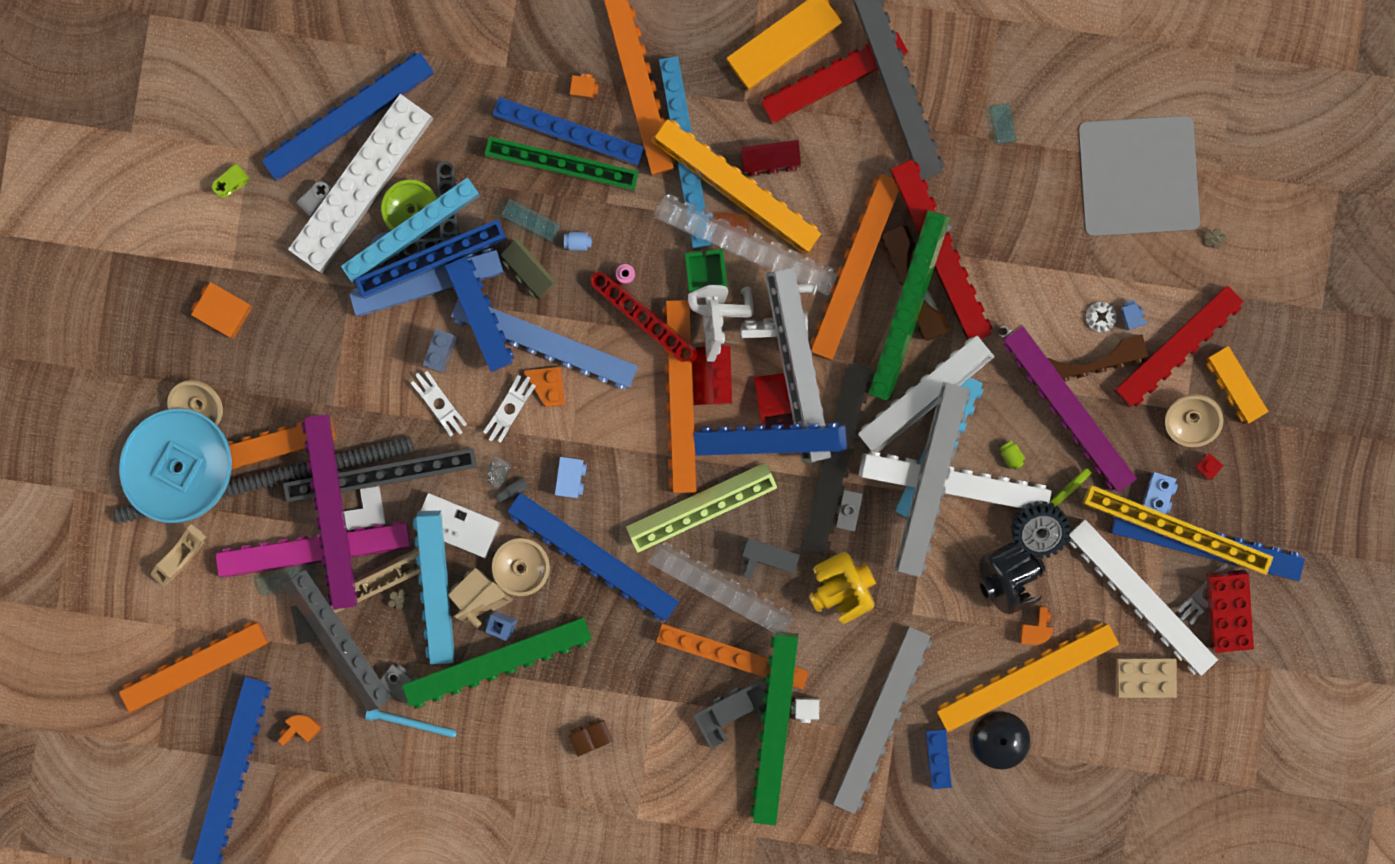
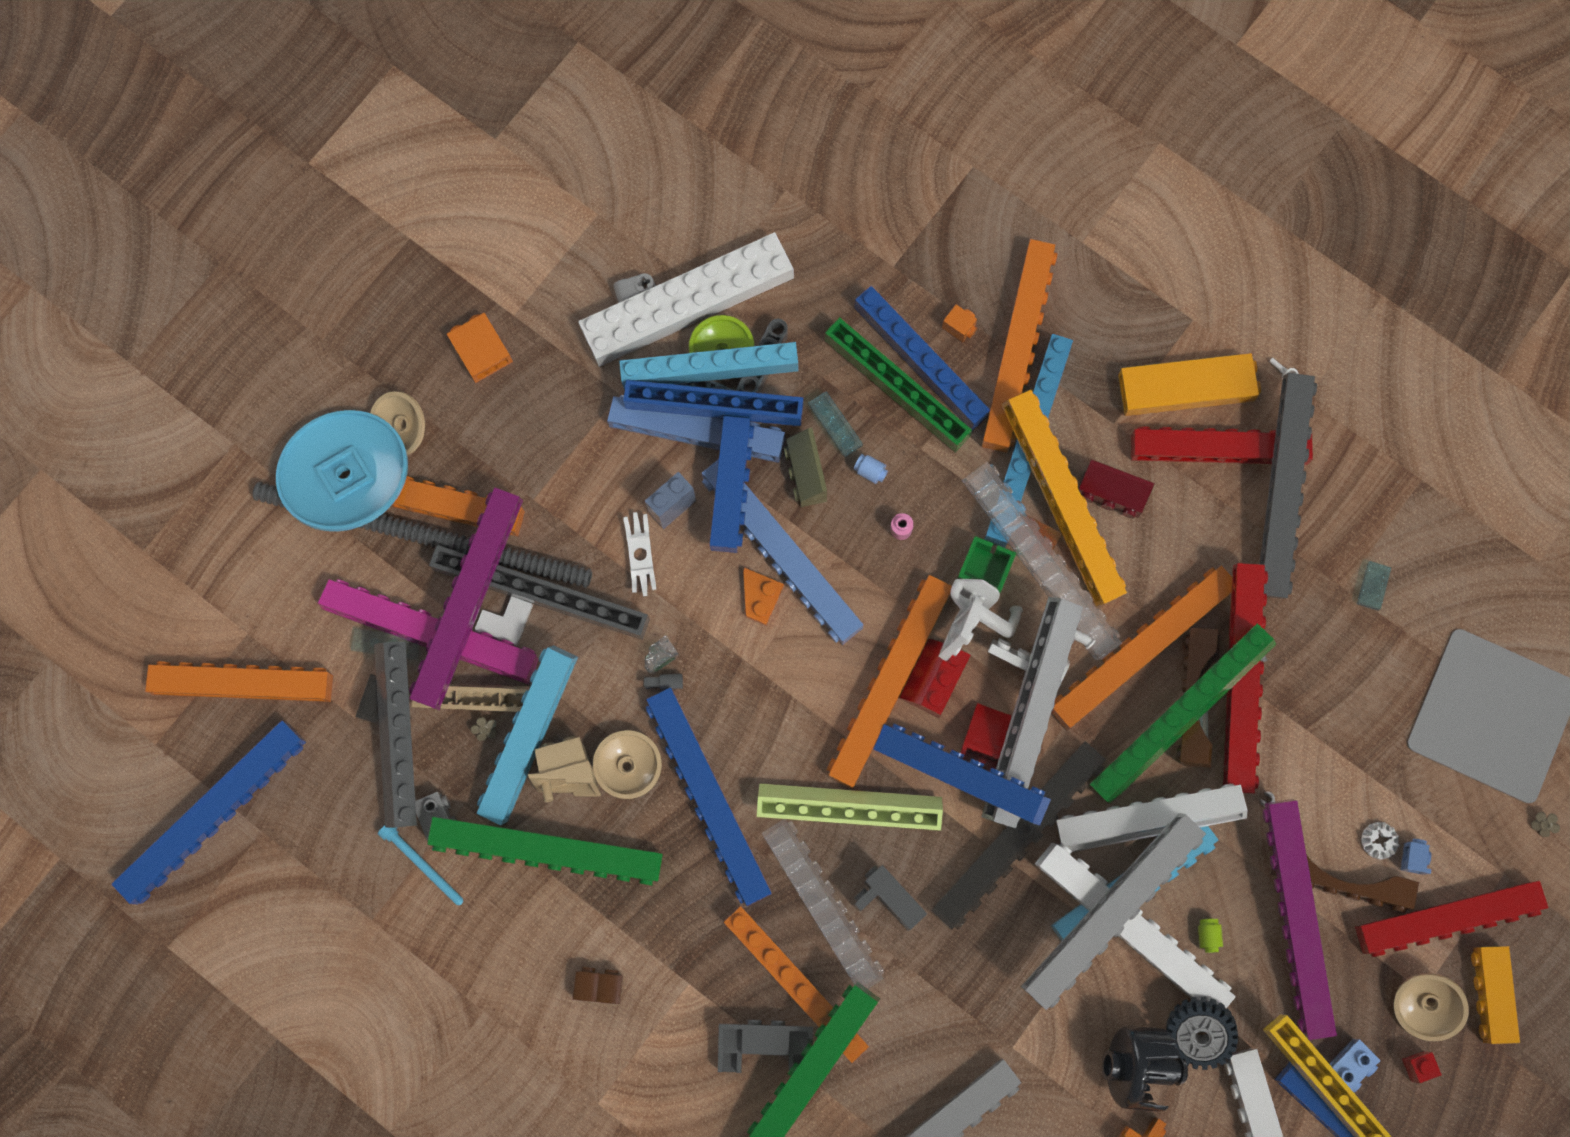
camera: 30 degrees right, 10 degrees down
tan arch [150,524,206,587] -> none
lime piece [212,164,250,198] -> none
blue brick [262,53,435,182] -> none
orange brick [278,714,323,746] -> none
white brick [413,493,501,558] -> none
white piece [483,375,535,443] -> none
medium blue brick [485,611,518,641] -> none
light blue brick [555,457,587,498] -> none
red beam [591,272,698,363] -> none
white brick [791,697,819,723] -> none
yellow piece [809,552,877,624] -> none
light grey plate [836,490,863,532] -> none
lime tile [1049,468,1092,507] -> none

